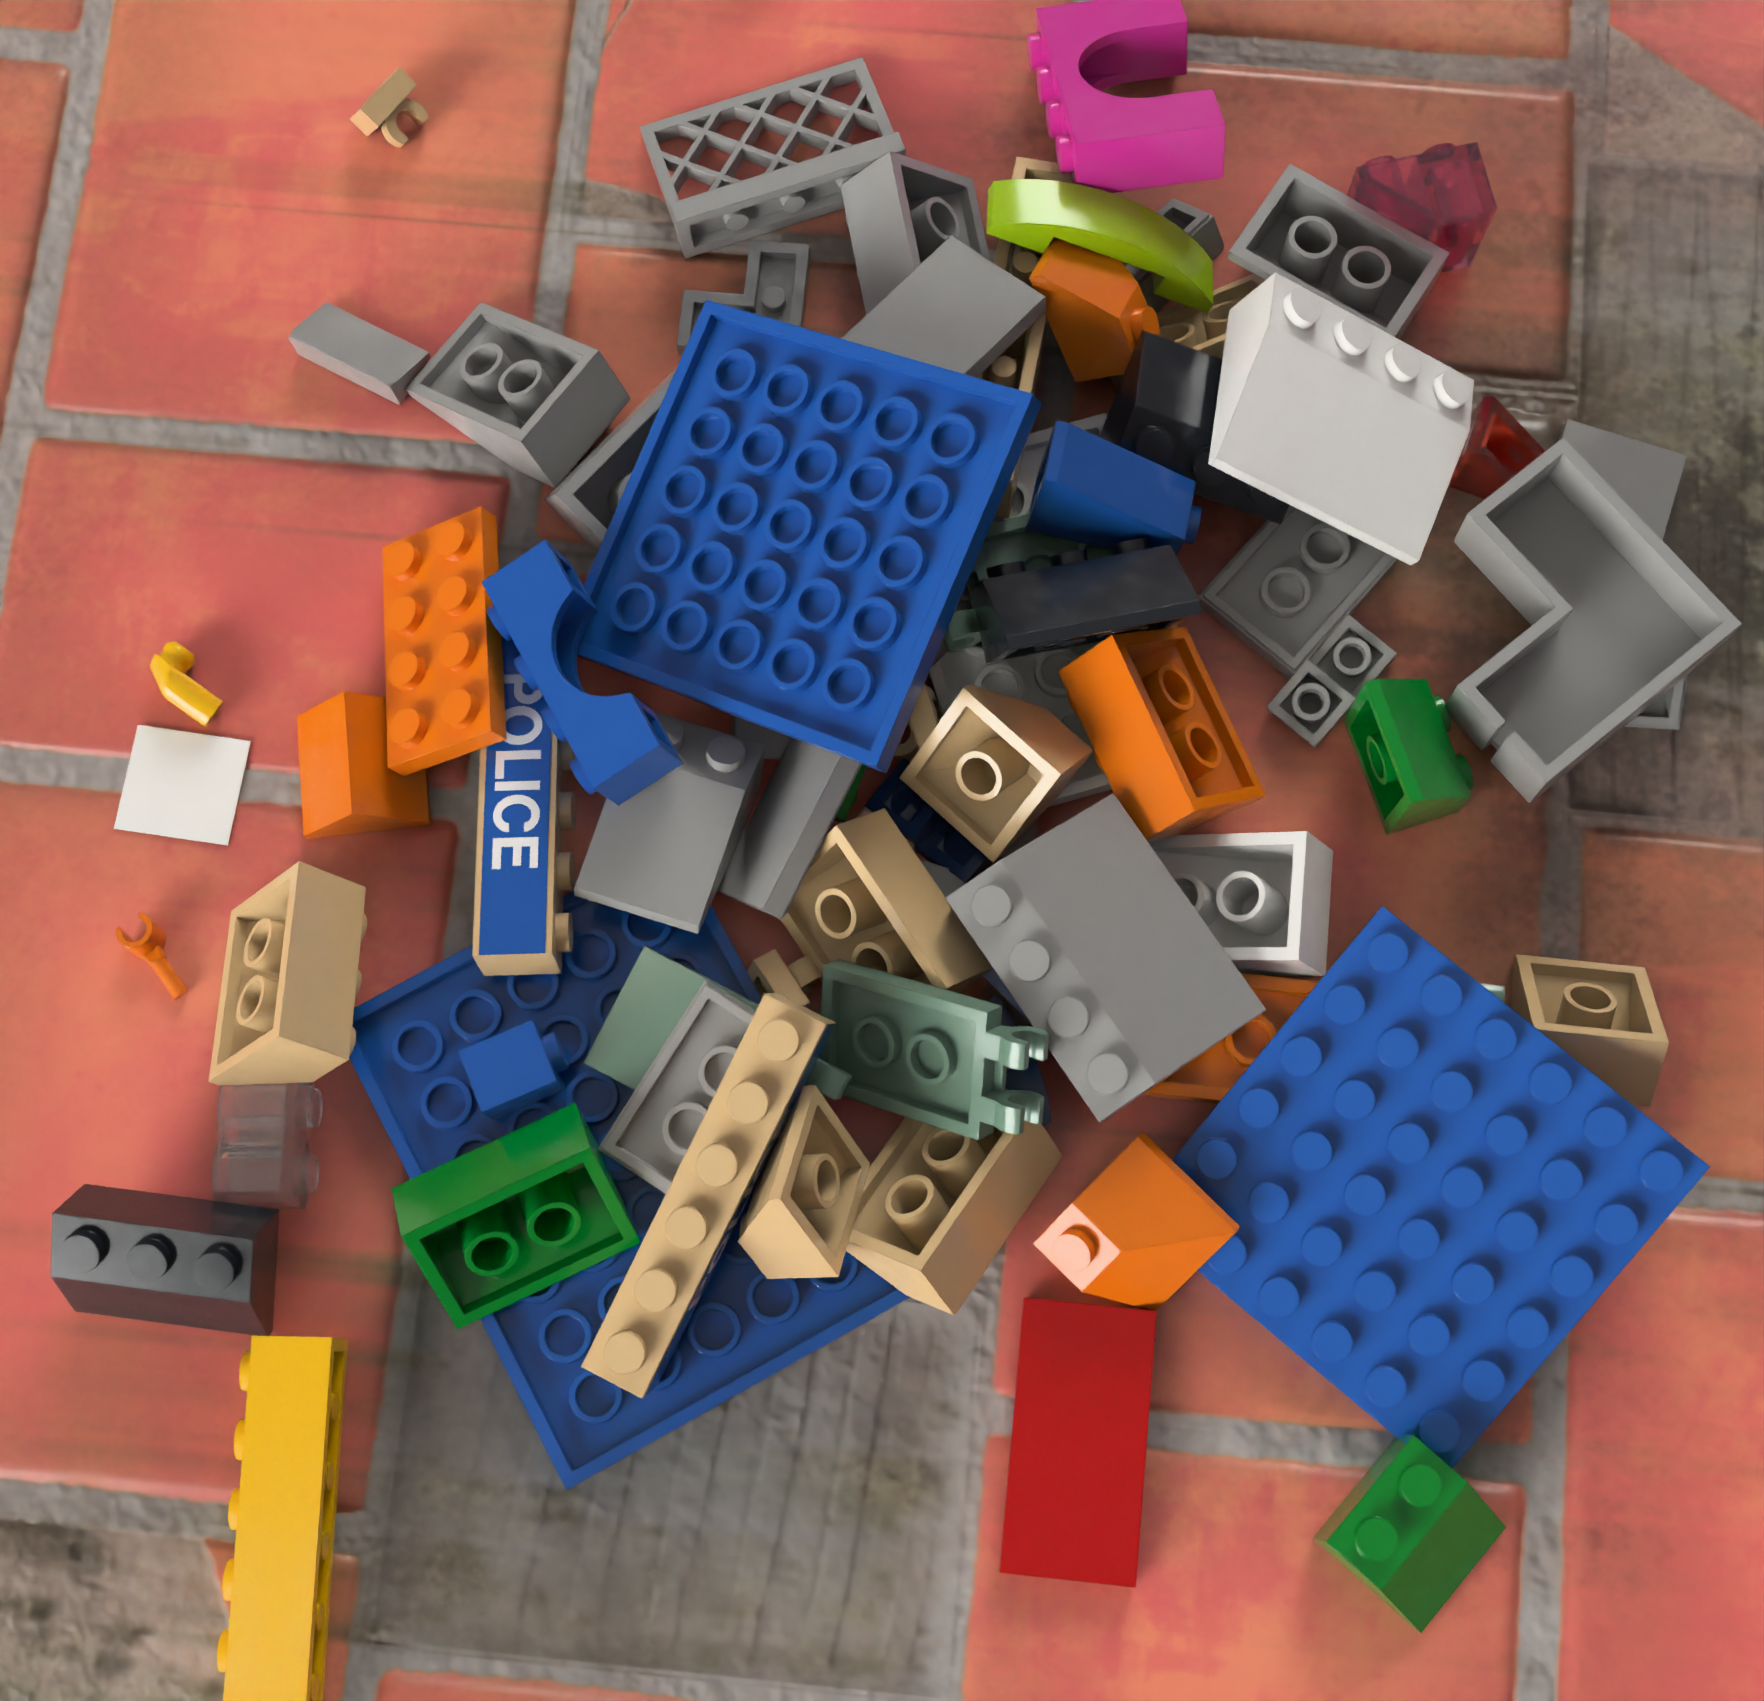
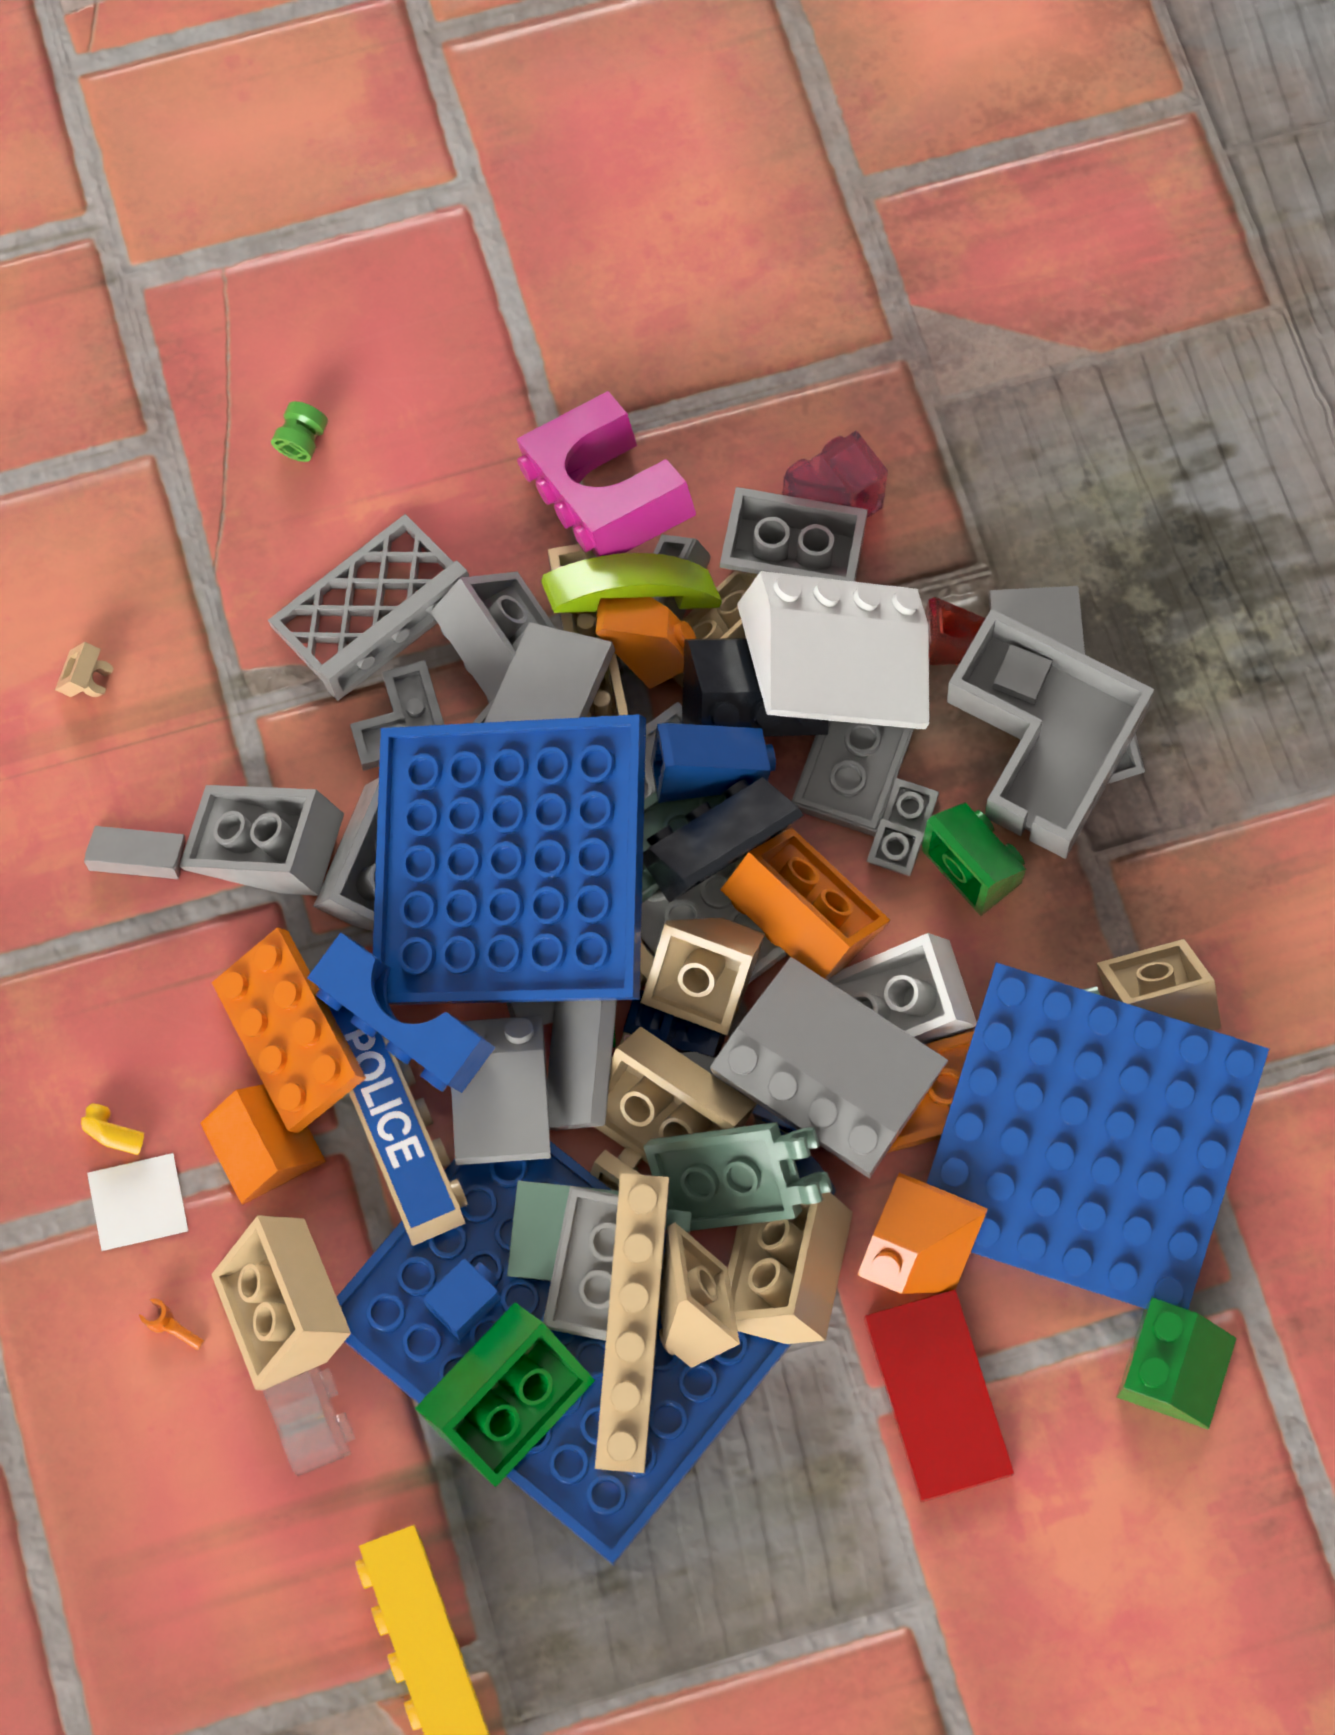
camera: 25 degrees left, 5 degrees down
slope [50,1184,279,1336] -> none
none -> light grey tile [992,644,1052,705]

